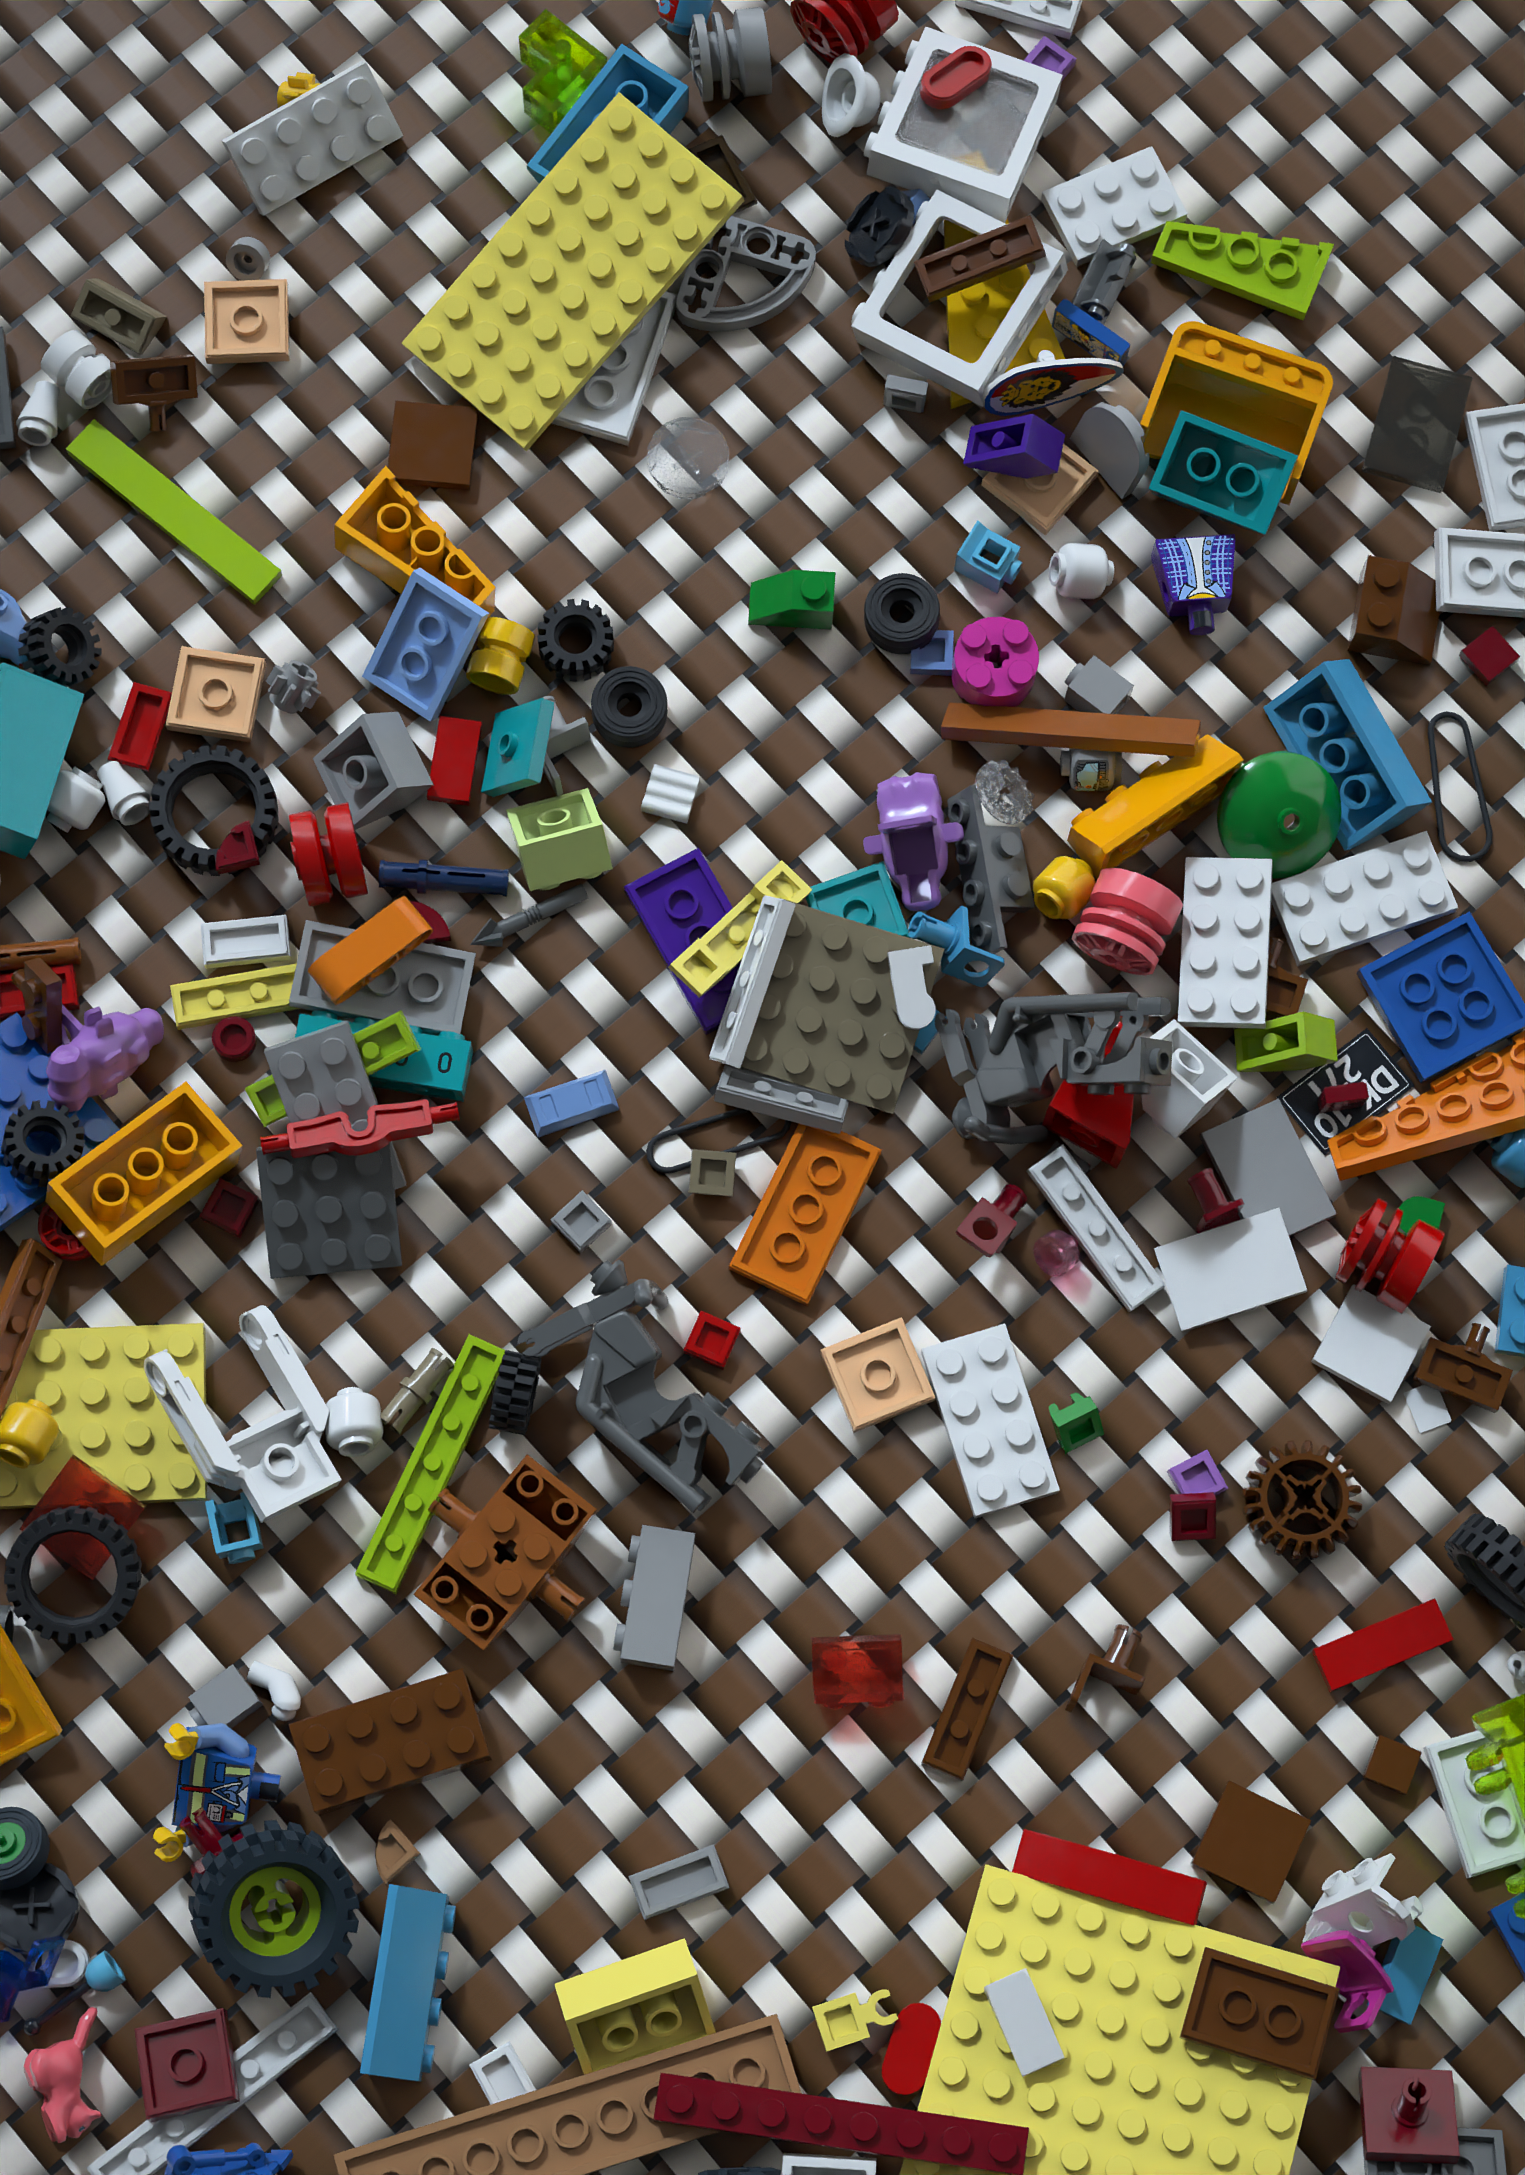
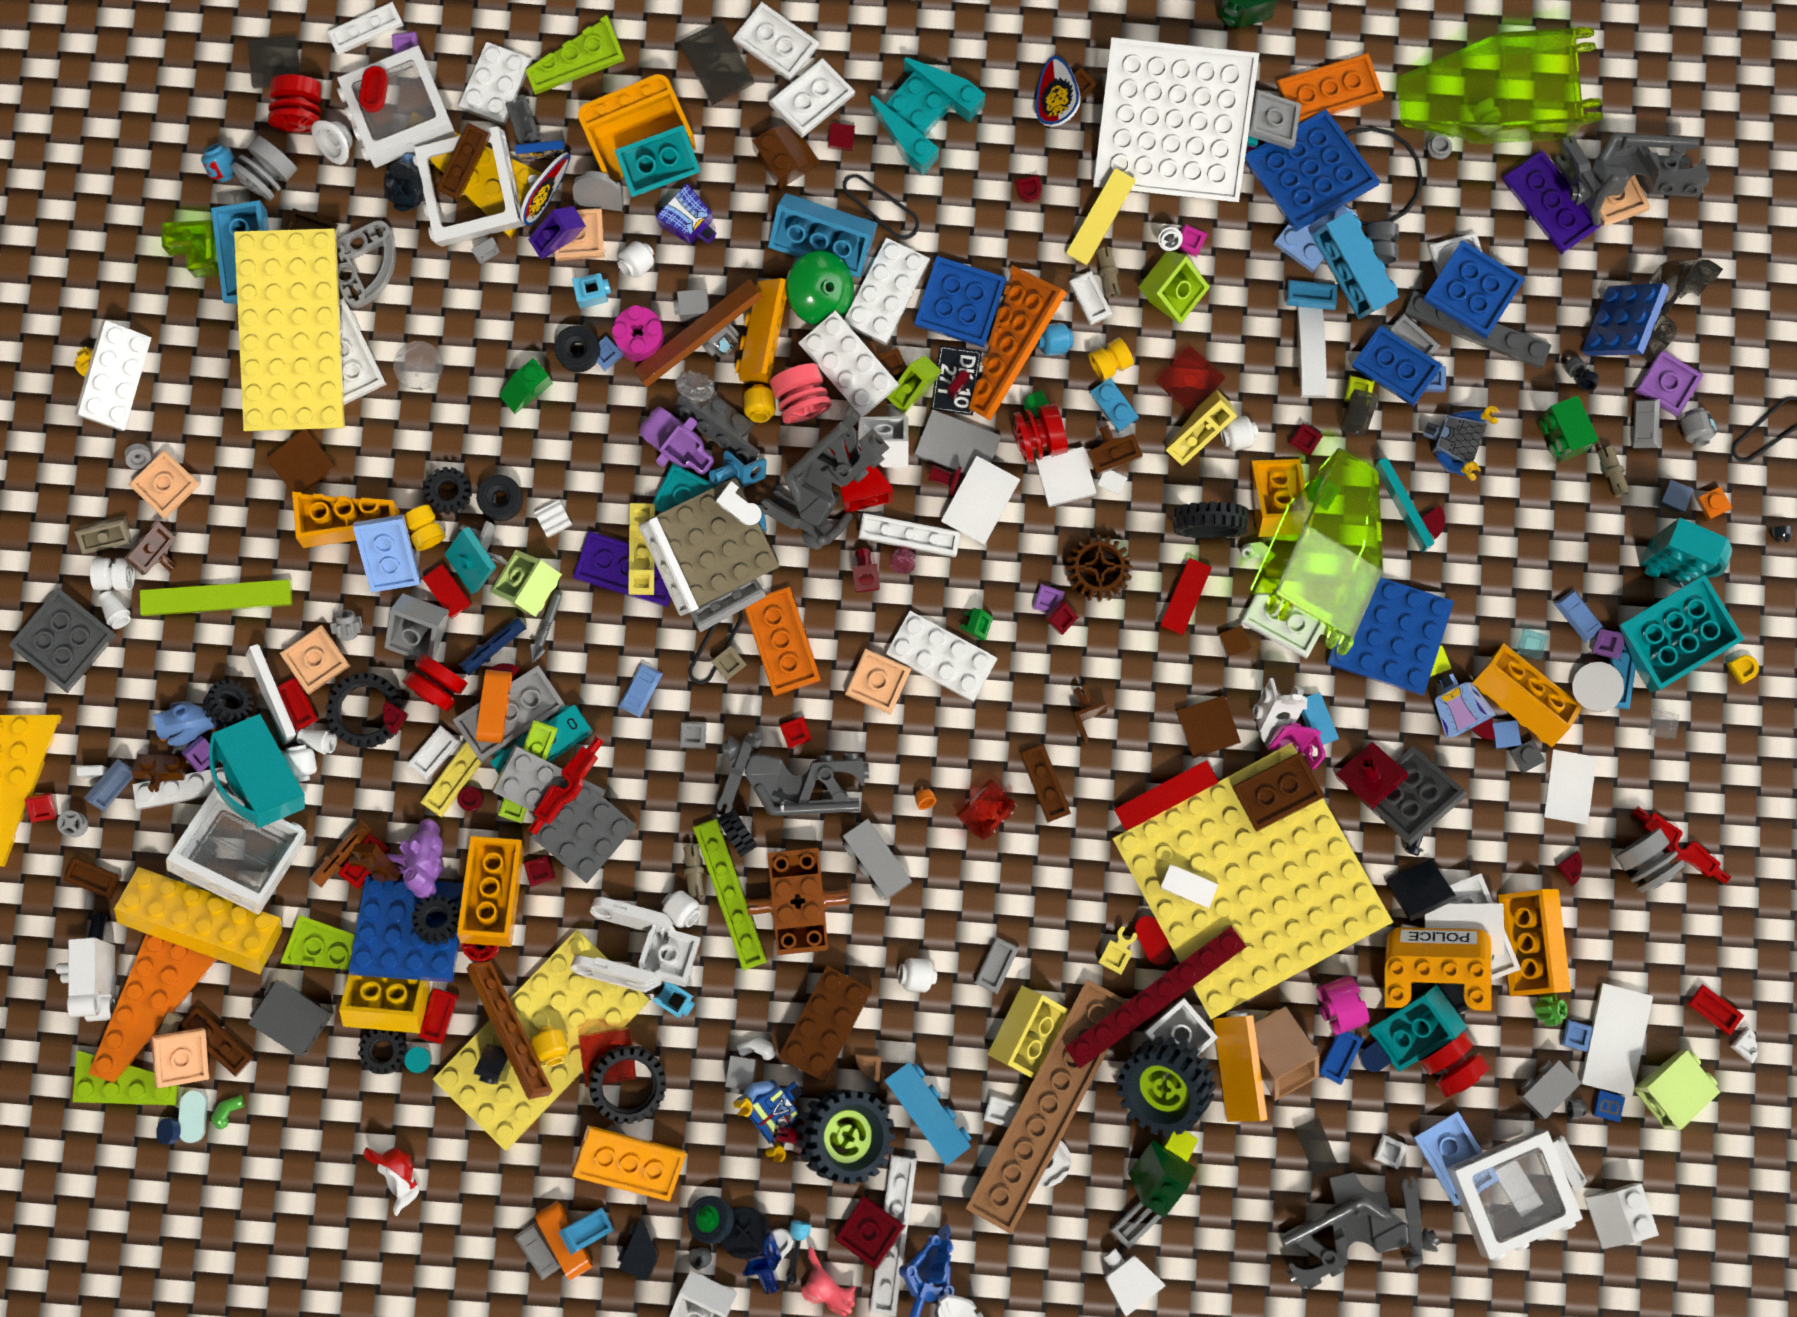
camera: 40 degrees left, 5 degrees up
none -> white tile [246,644,296,745]
none -> white head [898,958,937,993]
none -> orange hinge [915,788,937,810]

